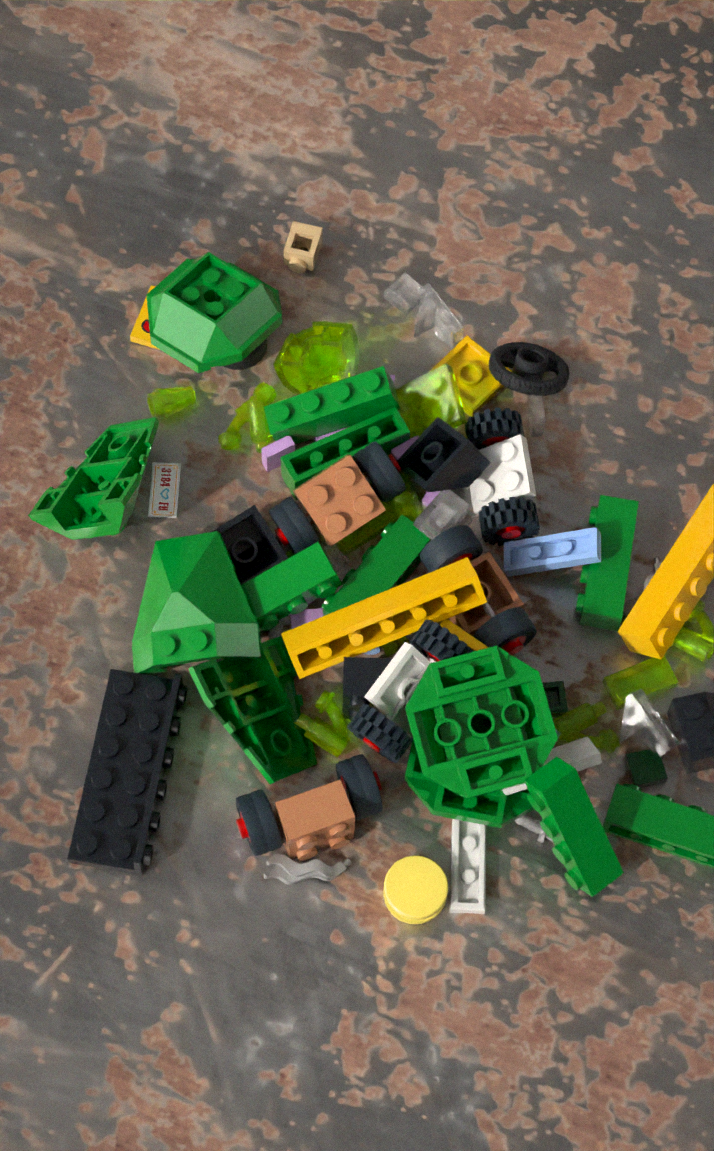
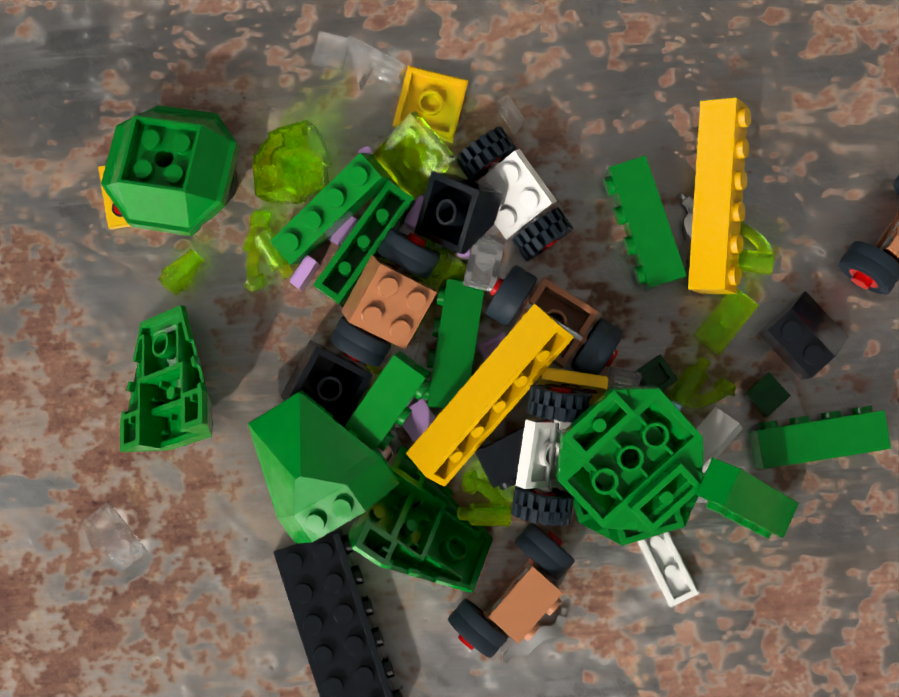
camera: 25 degrees left, 20 degrees up
white sticker [148,462,181,518] -> none
tan brick [283,221,323,273] -> none
light yellow head [383,855,448,924] -> none
black wheel [488,342,570,396] -> none
light blue plate [503,527,601,577] -> none
clear slope [620,689,680,757] -> none

